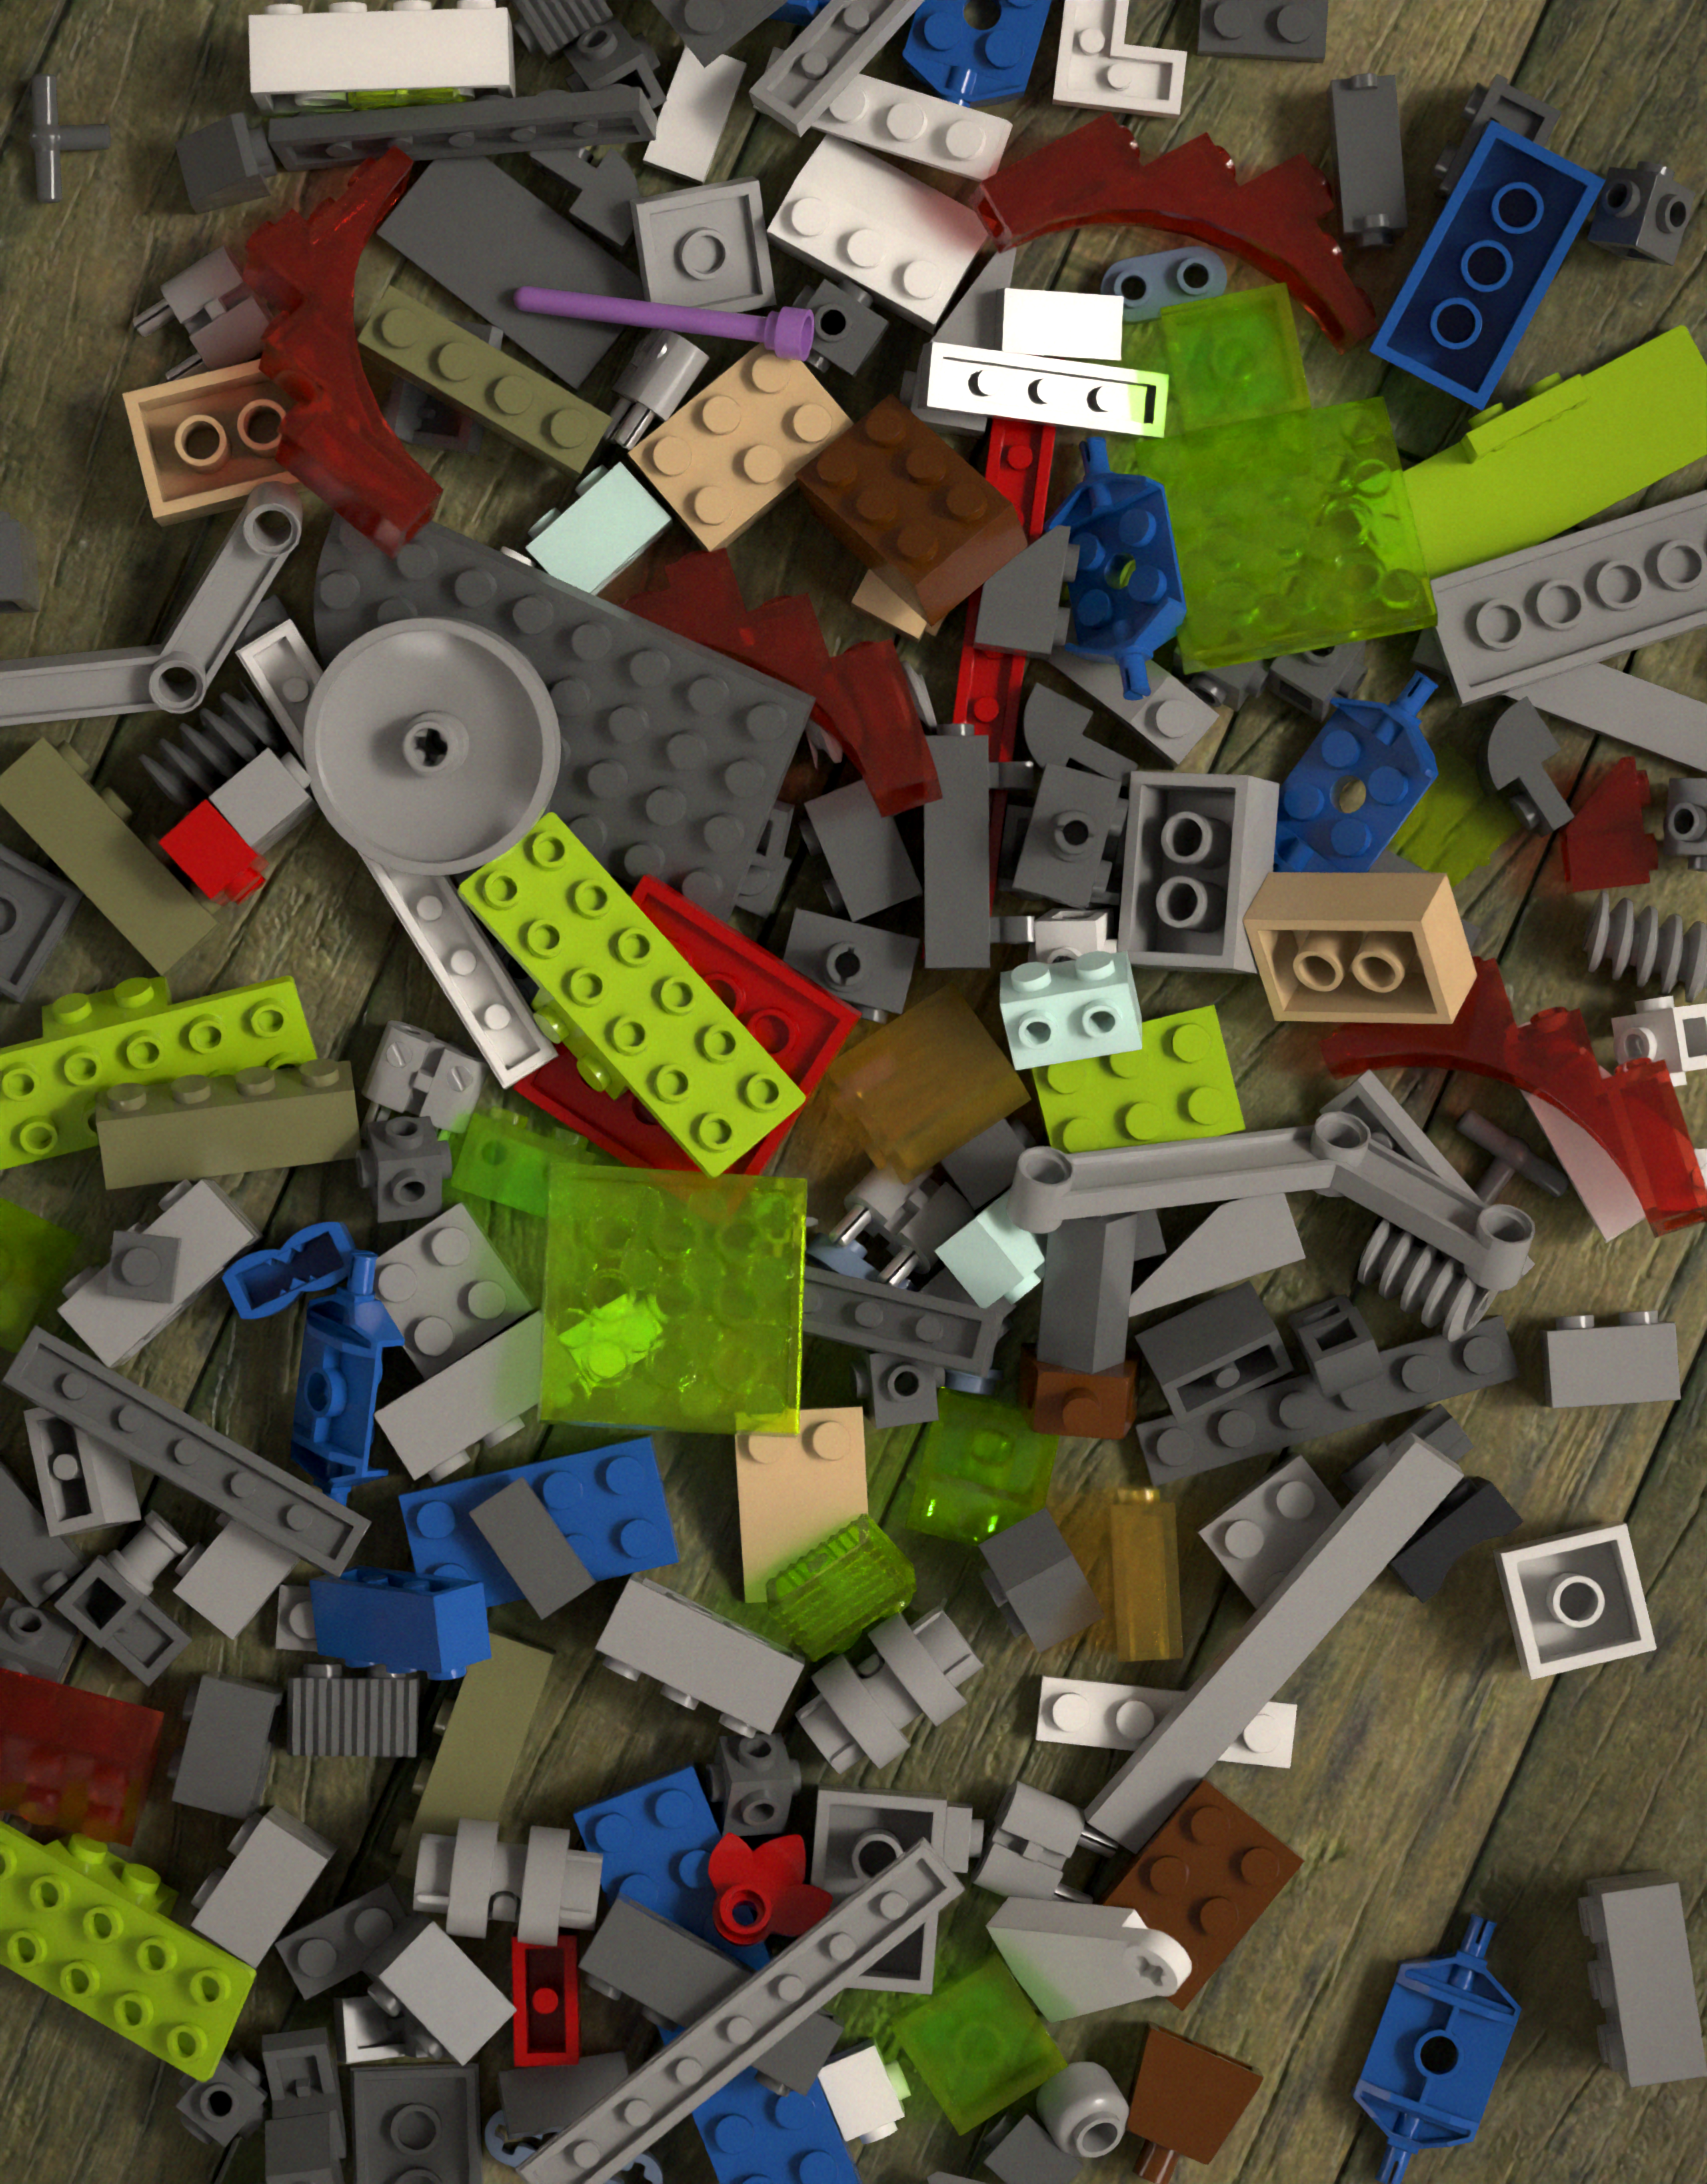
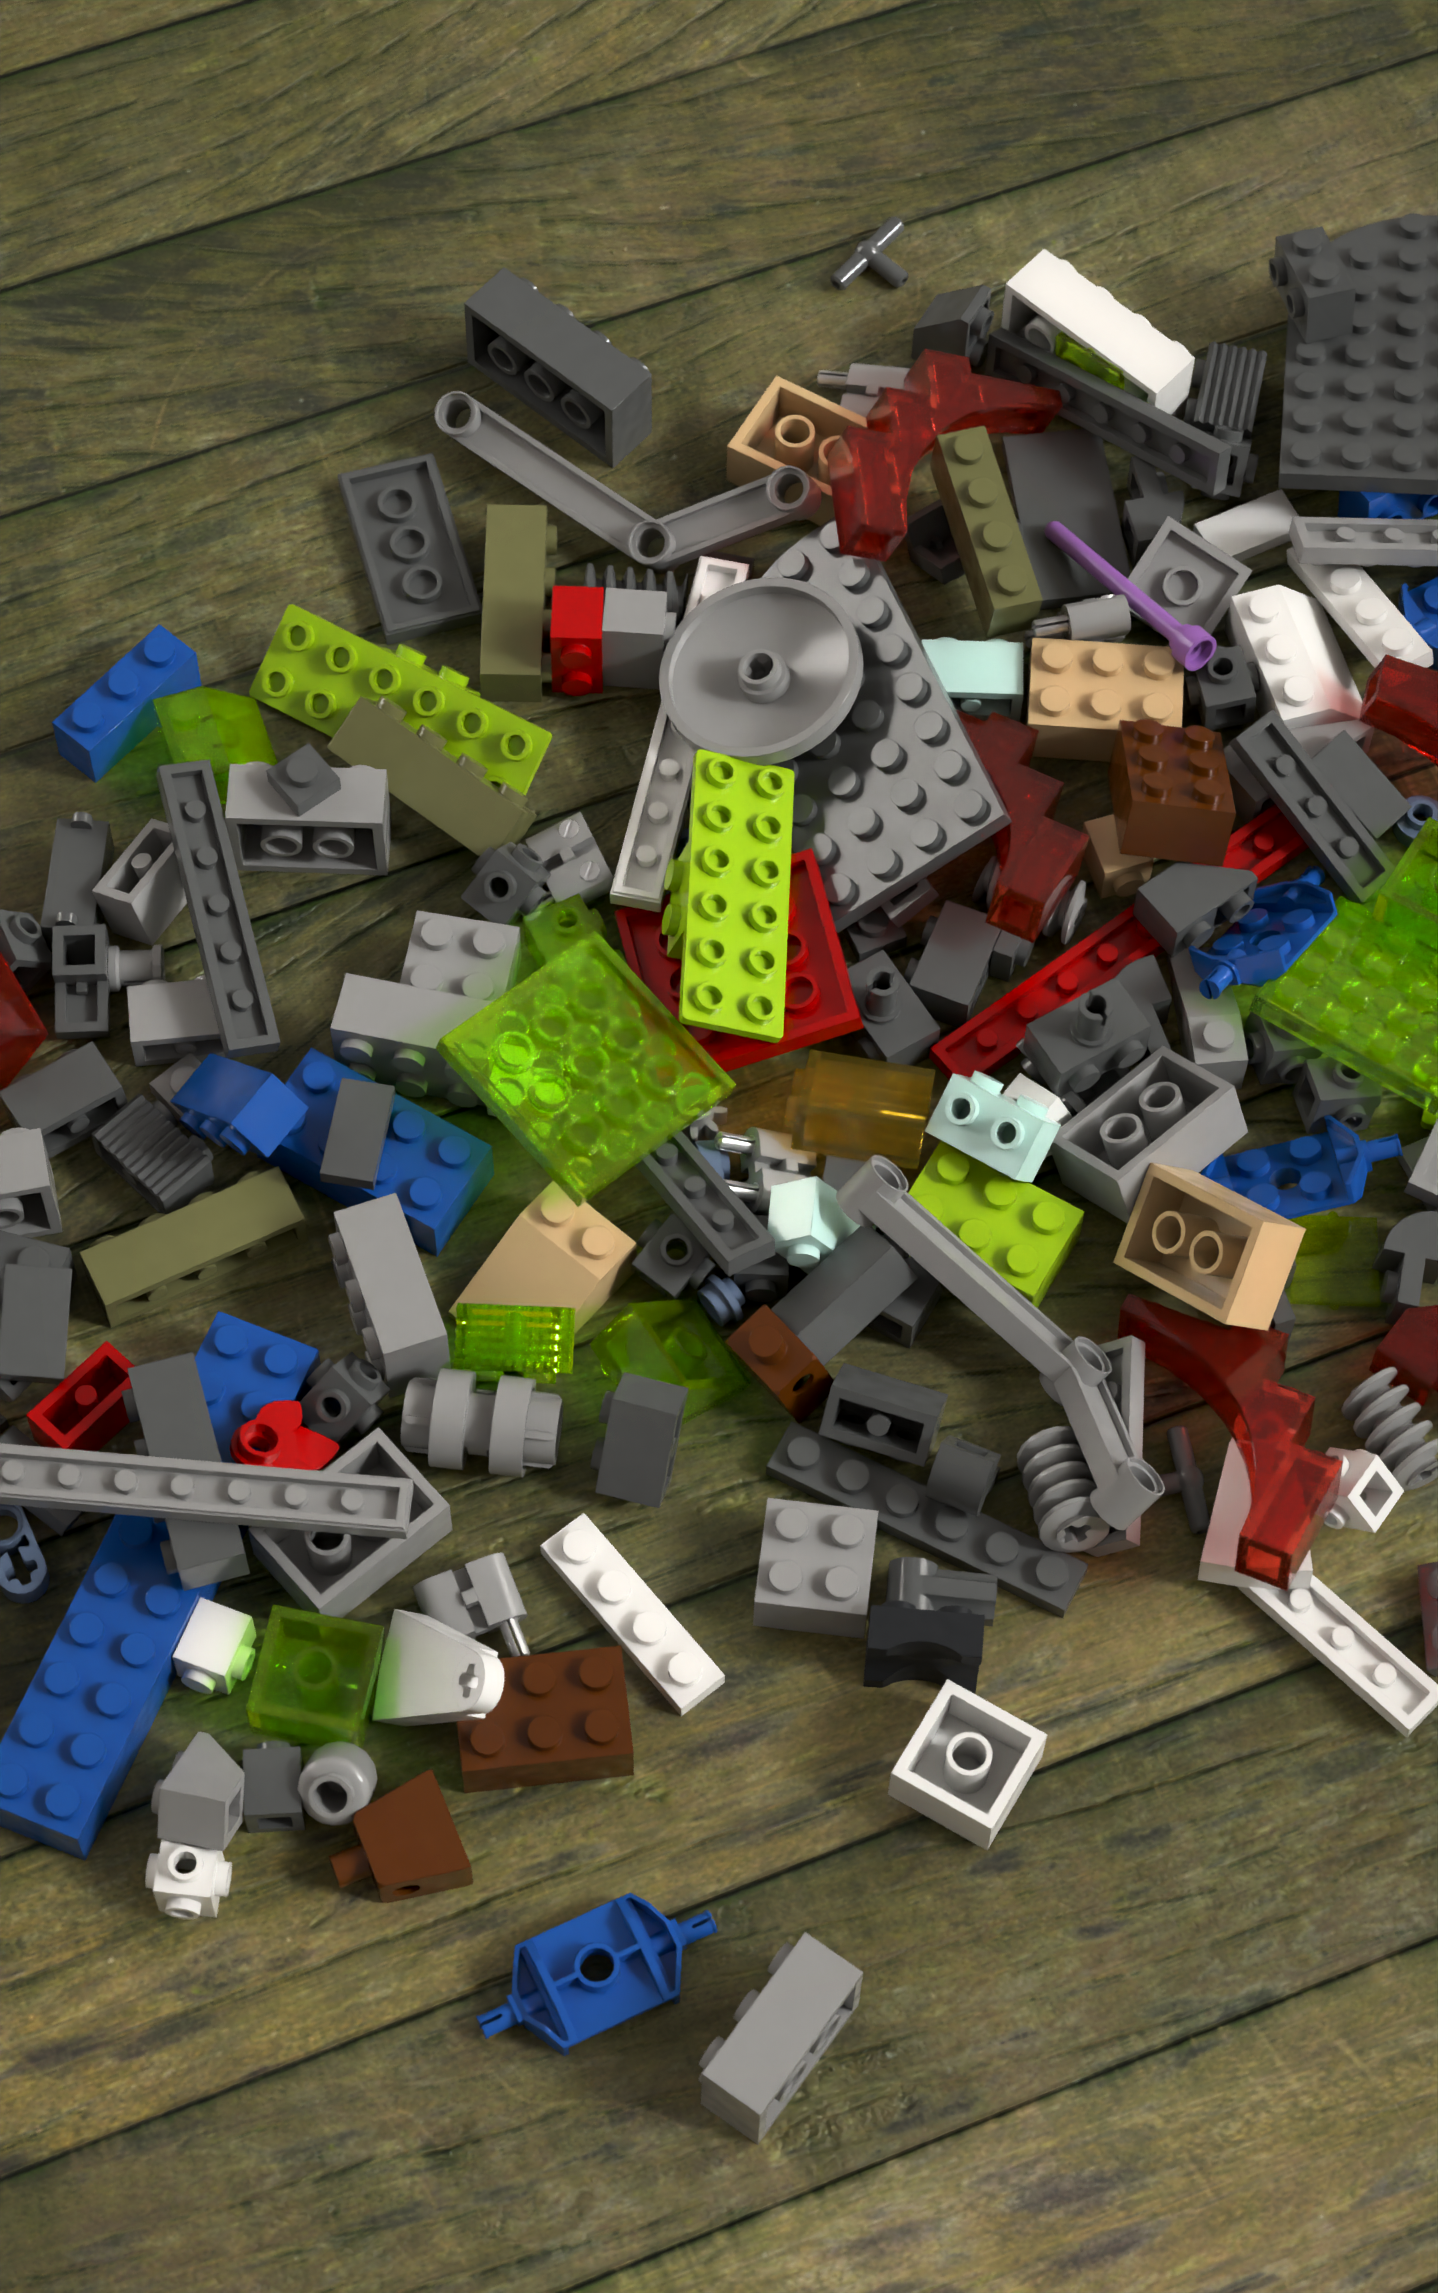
camera: 50 degrees right, 25 degrees down
blue brick [222,1222,358,1319] -> none
blue plate [290,1250,405,1507] -> none
light grey piece [413,1817,603,1947] -> none
dark grey brick [923,724,1034,971] -> none
light grey plate [943,1801,984,1873] -> none
light grey tile [1084,1432,1464,1854] -> none
clear yellow brick [1104,1486,1183,1662] -> none
light grey slope [1128,1193,1306,1318] -> none
light grey brick [1540,1310,1681,1408] -> none

